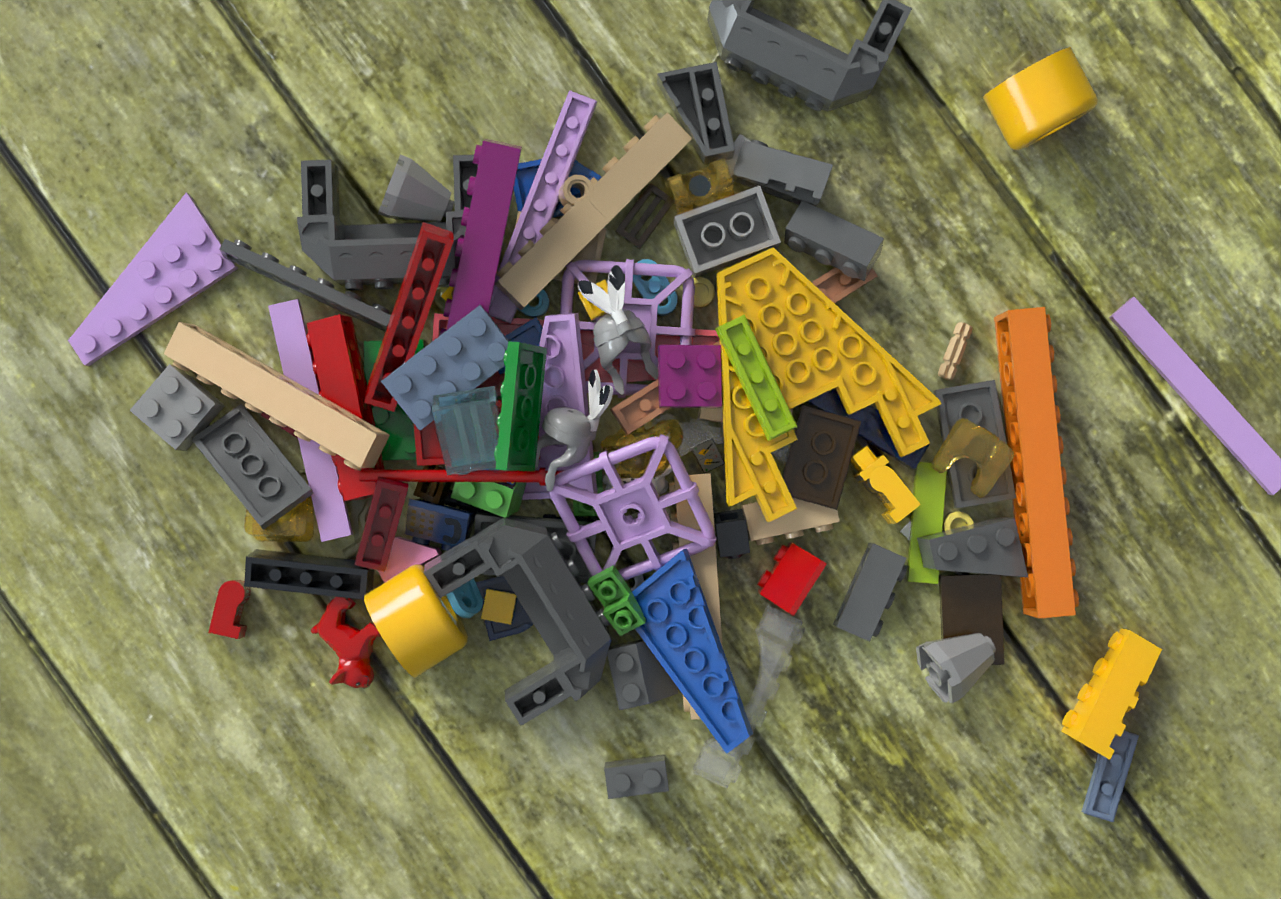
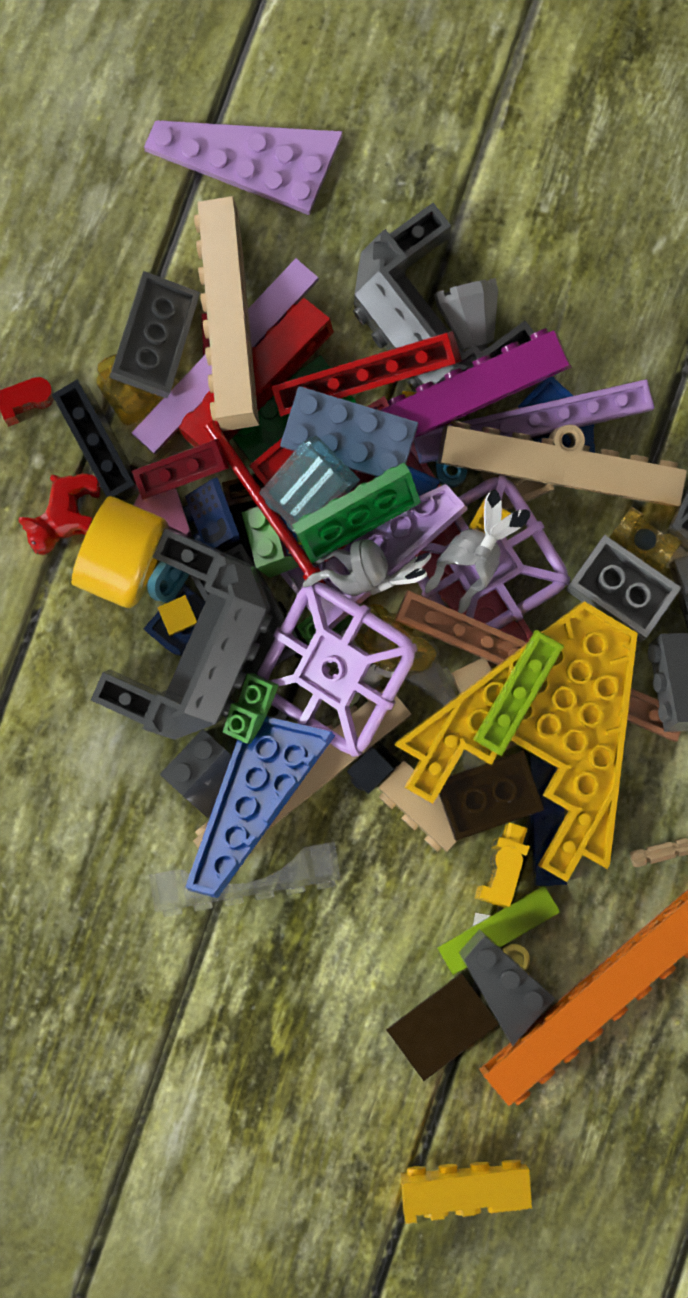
camera: 55 degrees right, 5 degrees down
light grey brick [130,364,225,451] -> none
dark grey plate [219,239,391,332] -> none
dark grey brick [604,755,669,799] -> none
dark brown tile [616,183,675,250] -> none
medium azure plate [633,259,677,316] -> none
magenta plate [658,345,722,408] -> none
light grey sticker [691,438,725,474] -> none
light yellow tile [693,277,715,308] -> none
red slope [757,542,827,616] -> none
dark grey brick [833,543,908,642] -> none
light grey cone [916,633,996,703] -> none
clear yellow piece [931,418,1014,498] -> none
dark grey plate [933,380,1016,509] -> none
sand blue tile [1081,730,1139,822] -> none

